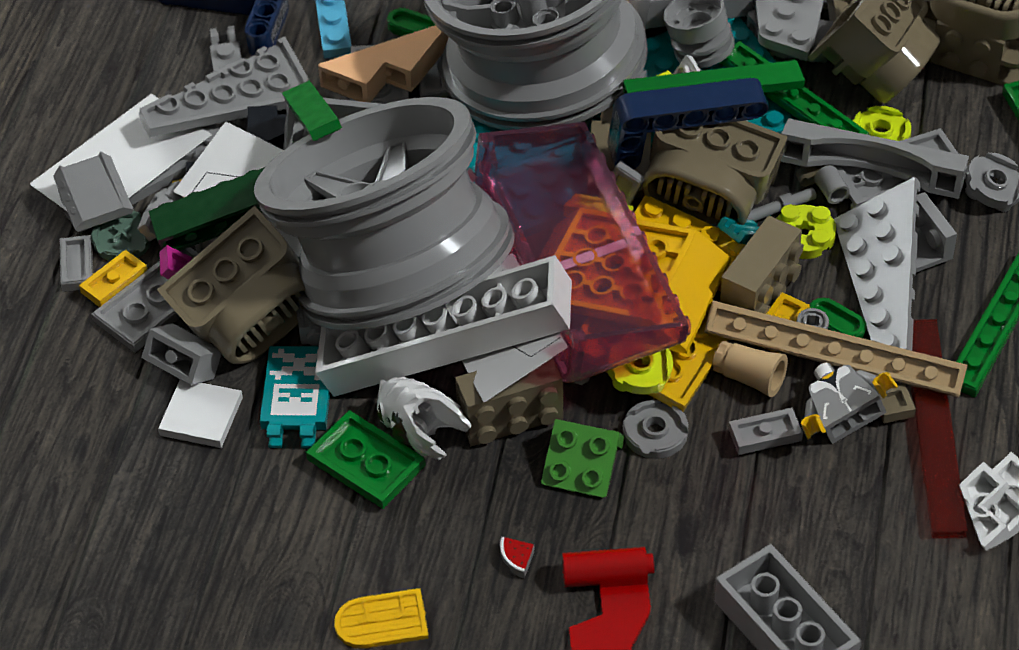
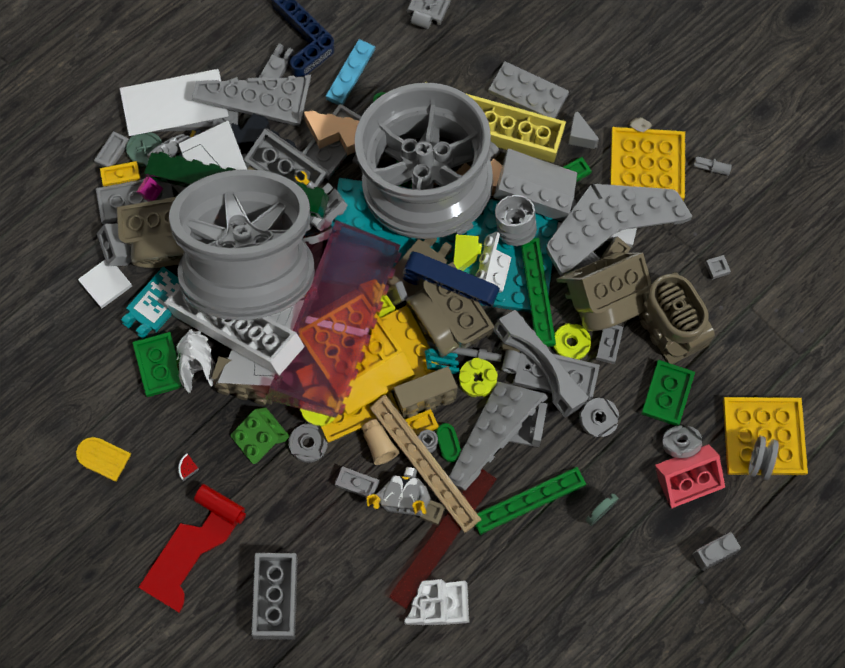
camera: 30 degrees right, 20 degrees up
light grey slope [53,151,134,232] -> none
green tile [282,80,342,141] -> none
green tile [622,60,805,94] -> none
none -> light grey plate [596,325,623,364]

